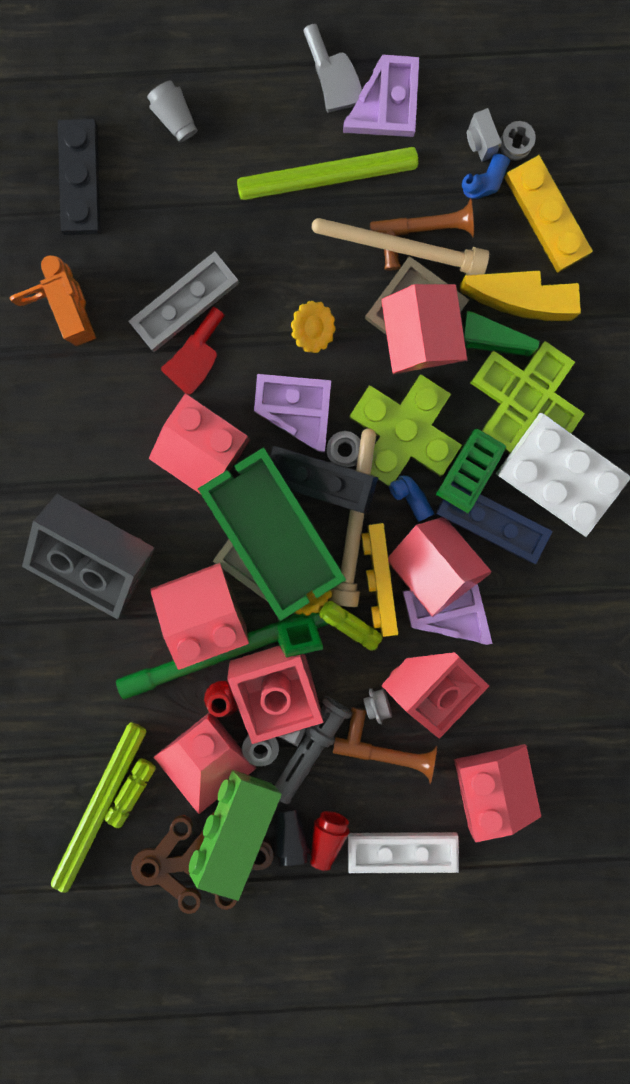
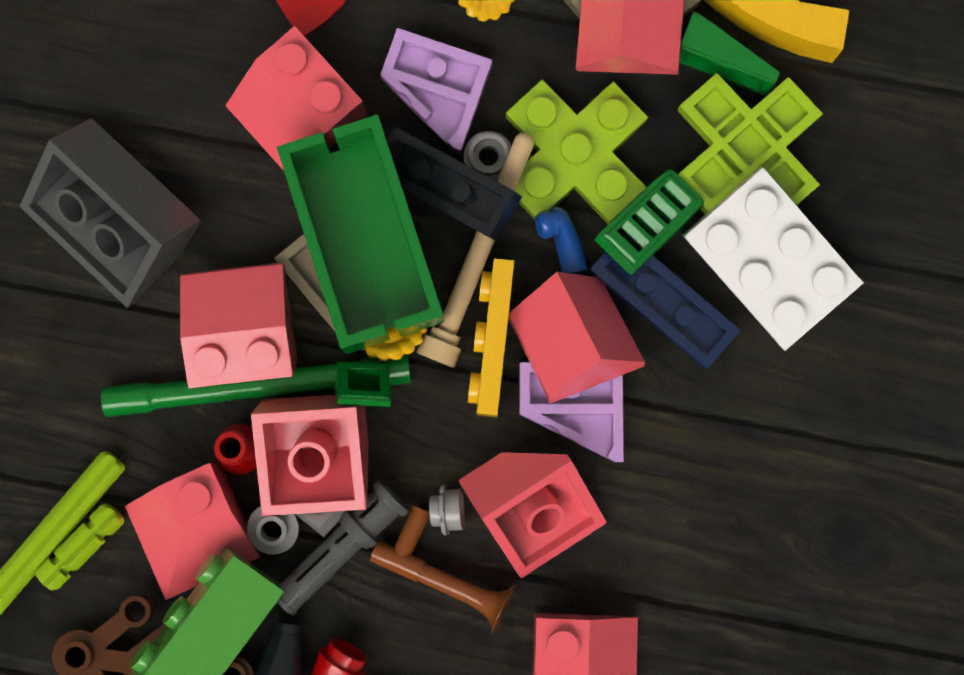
camera: 20 degrees right, 5 degrees down
lime axle [319,601,383,650] -> none

